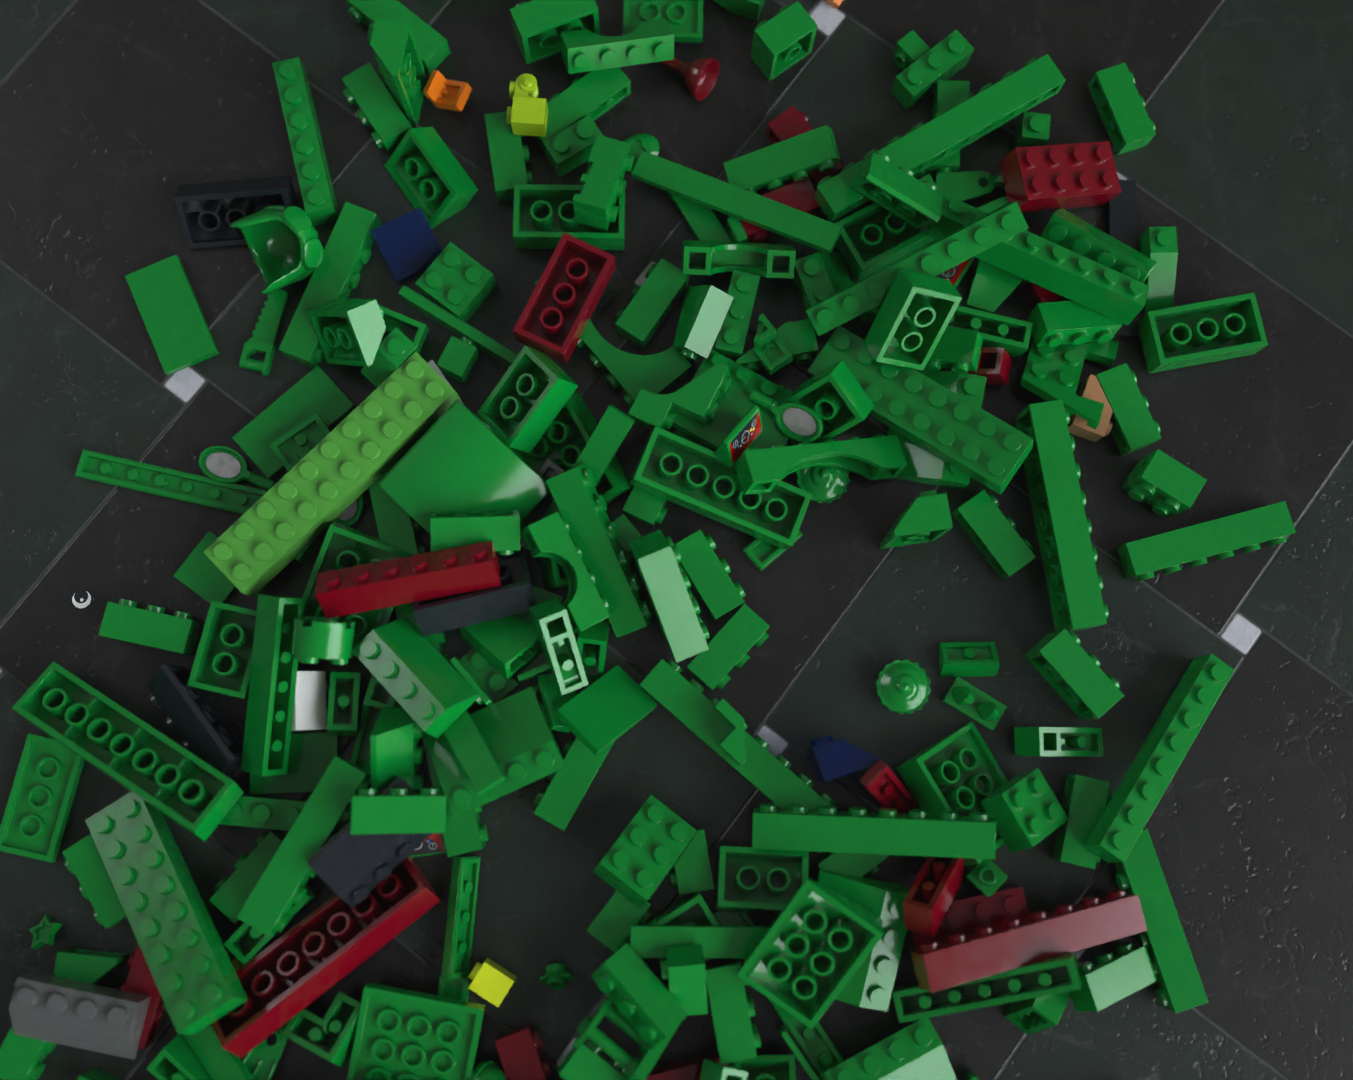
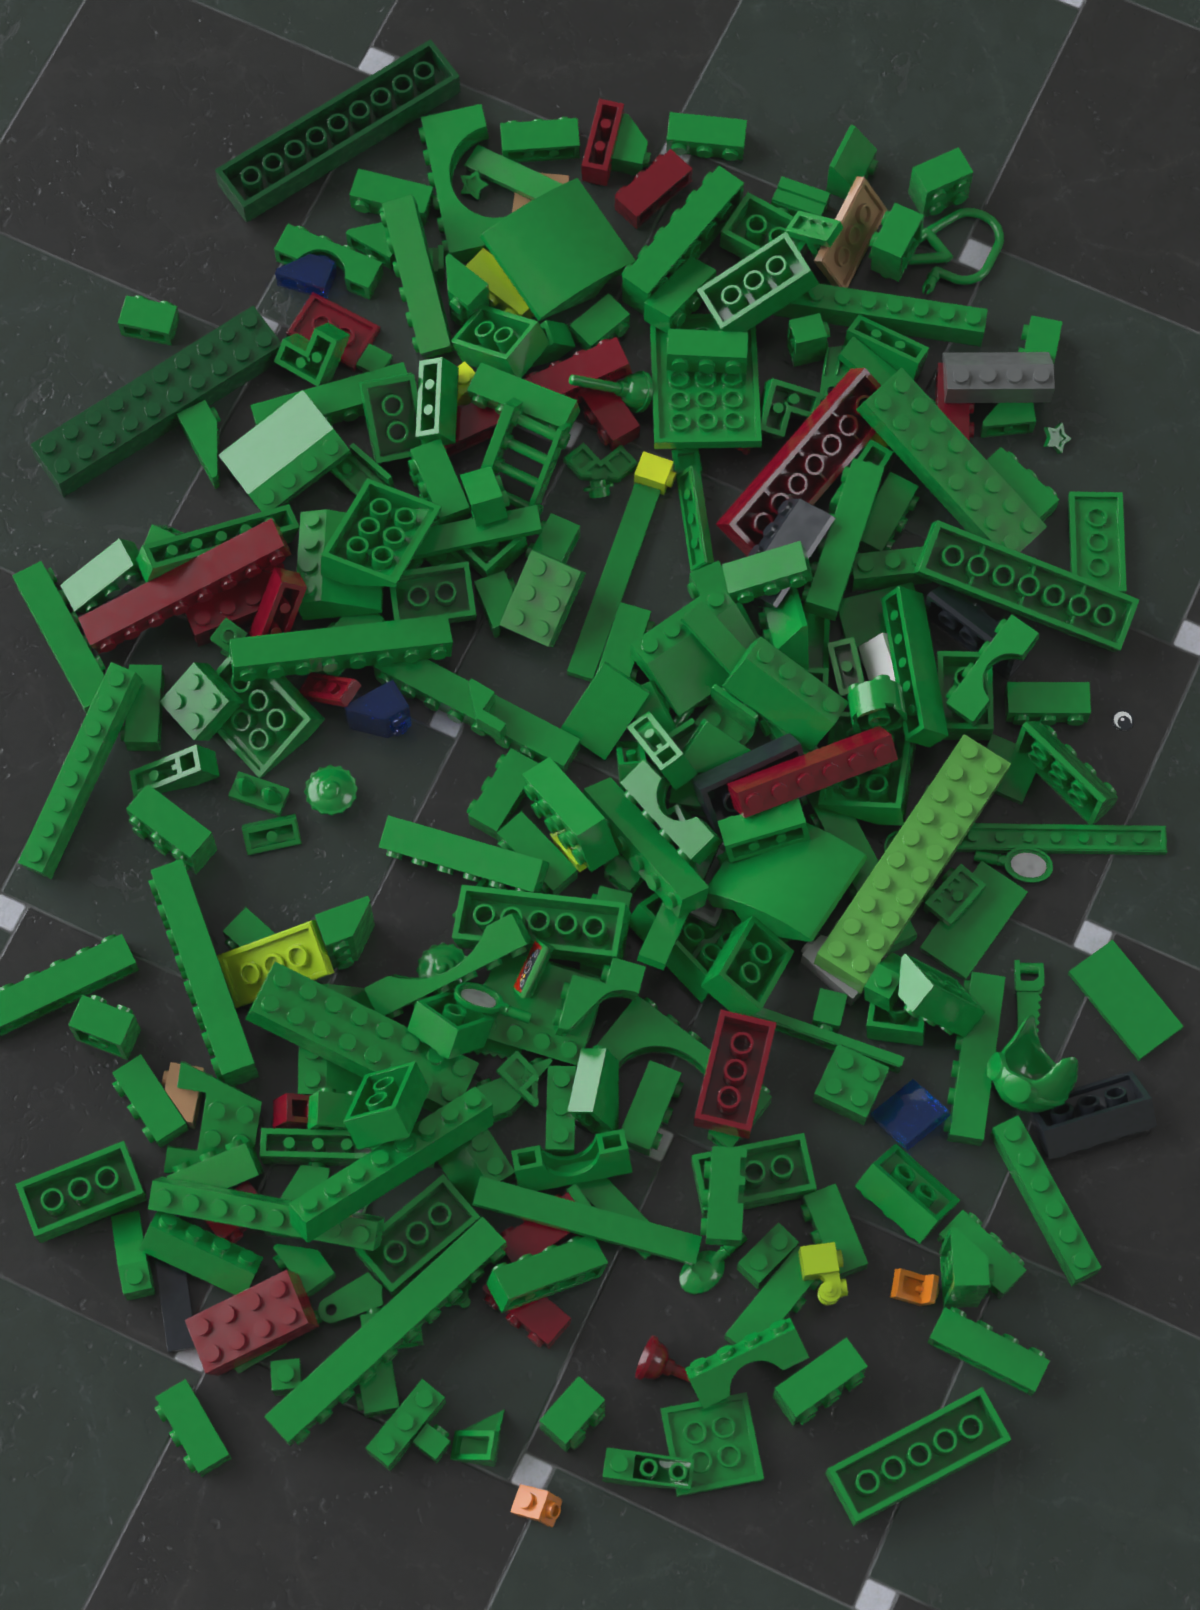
camera: 175 degrees right, 10 degrees down
green brick [591,943,688,1049] -> none
green slope [849,152,944,229] -> none
none -> lime tile [217,919,334,1008]
none -> green brick [379,815,549,893]
none -> green slope [450,1409,505,1467]
none -> green tile [563,442,638,483]
none -> green tile [567,482,661,682]
none -> green arch [945,614,1039,727]
none -> green slope [1014,721,1118,825]

